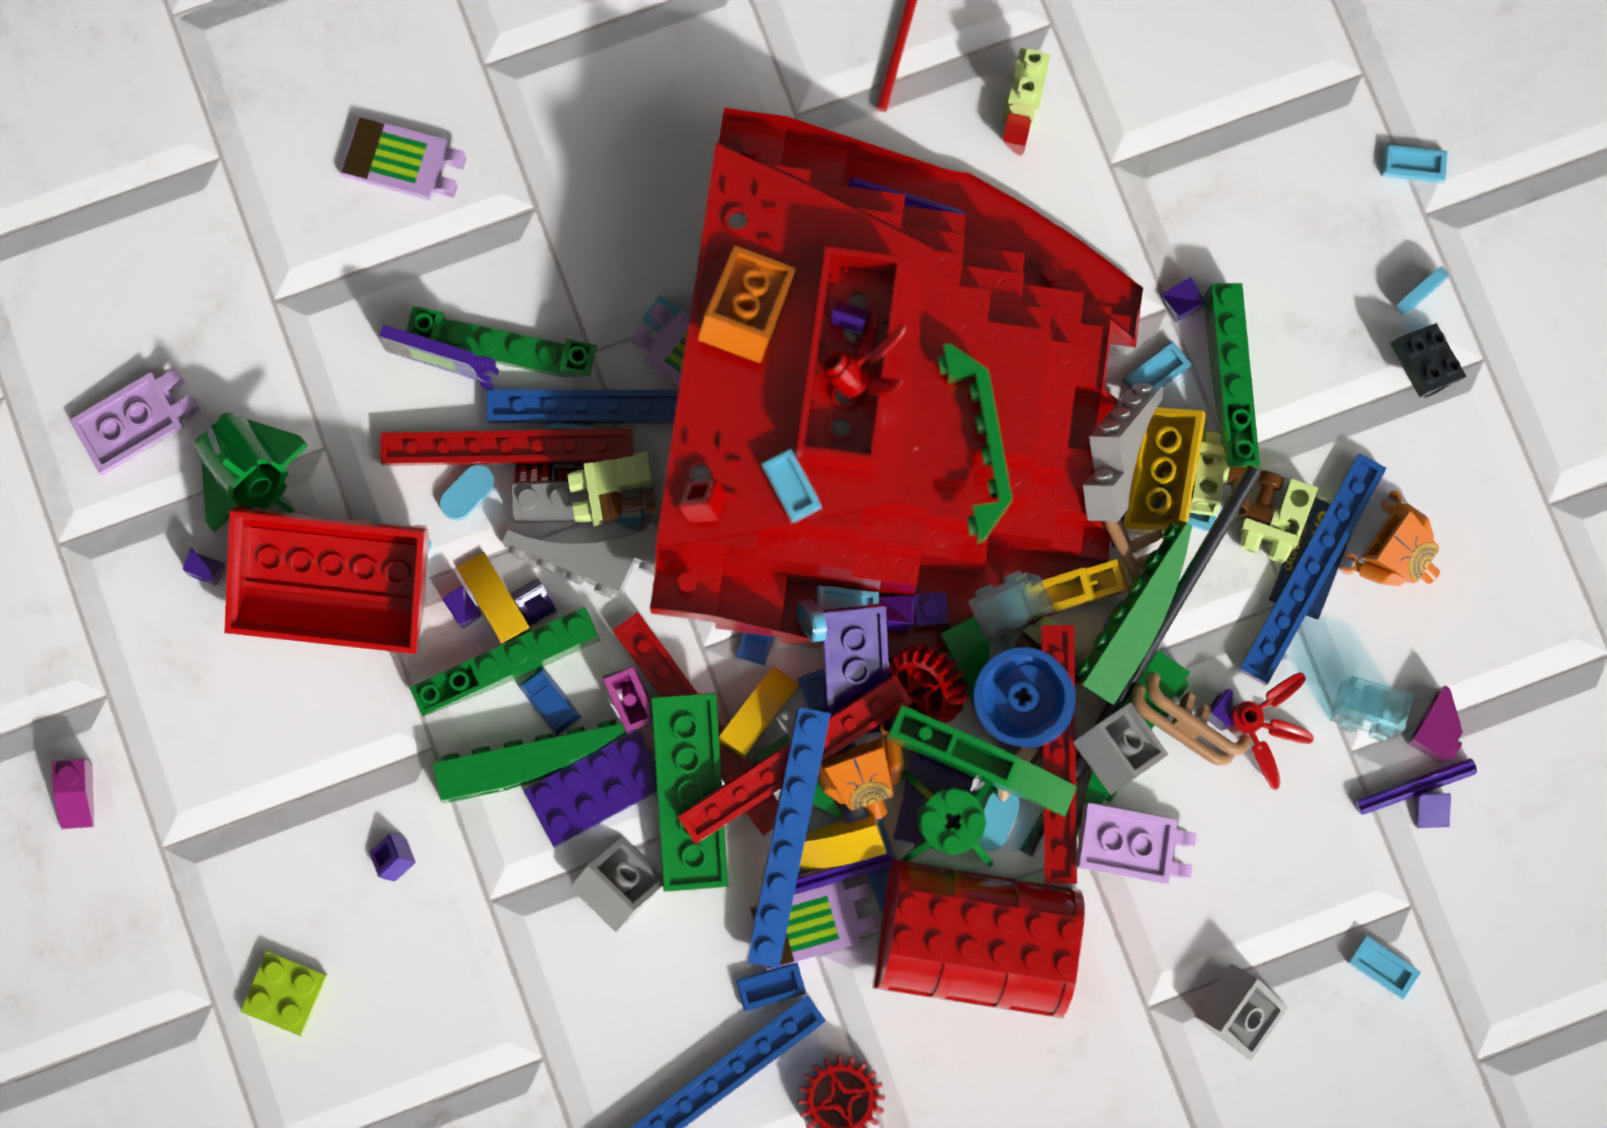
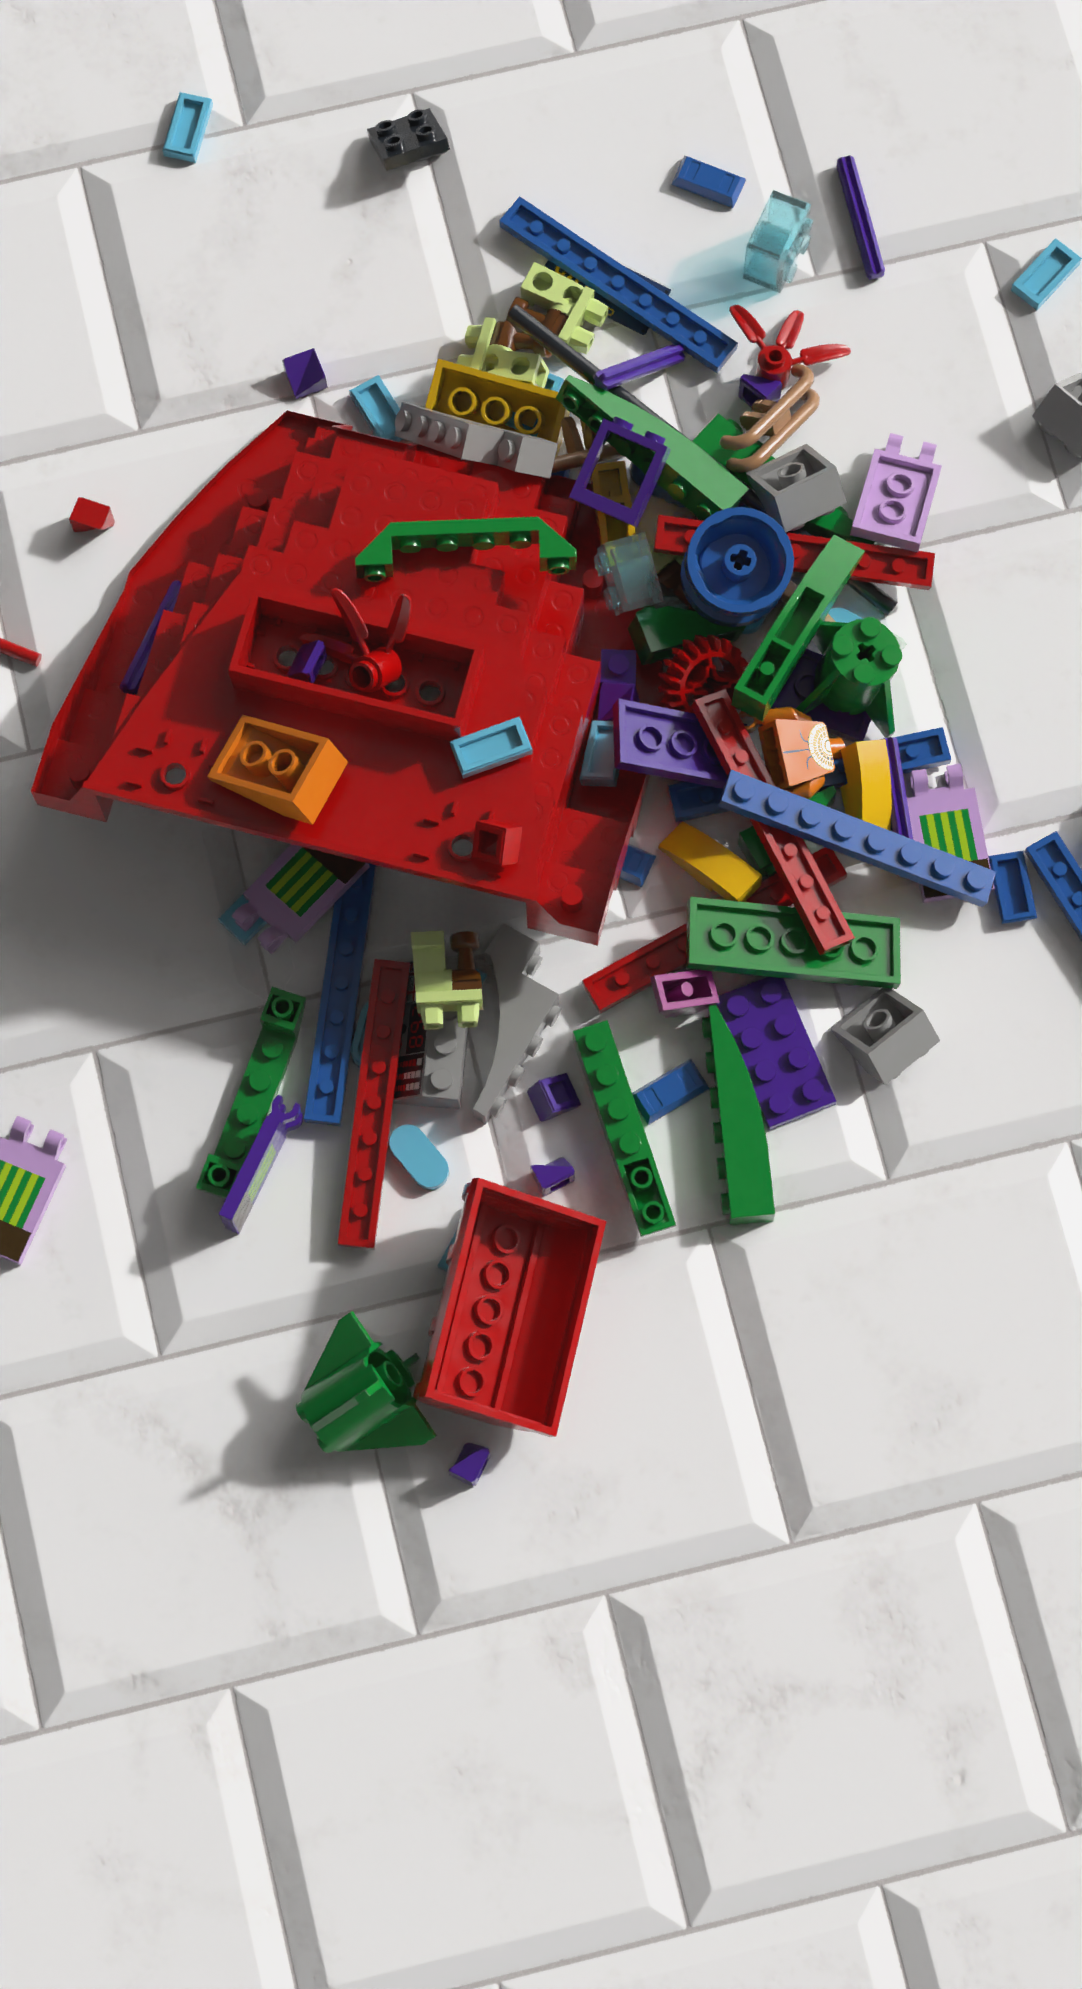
camera: 75 degrees left, 5 degrees down
magenta slope [52,759,95,830] -> none
lavender tile [69,369,200,475] -> none
lime plate [240,951,328,1037] -> none
dark purple slope [369,833,416,881] -> none
yellow slope [456,552,531,644] -> none
tile [796,599,827,642] -> none
red container [872,859,1085,1019] -> none
yellowish green hips [1002,48,1051,128] -> none
green slope [1203,283,1260,468] -> none
orange torso [1339,491,1440,586] -> none
medium azure tile [1396,266,1449,315] -> none
magenta slope [1407,685,1463,763] -> none
slope [1415,793,1451,829] -> none
none -> dark purple window [569,417,671,528]
none -> dark purple axle [593,344,686,391]
none -> blue tile [671,155,746,208]

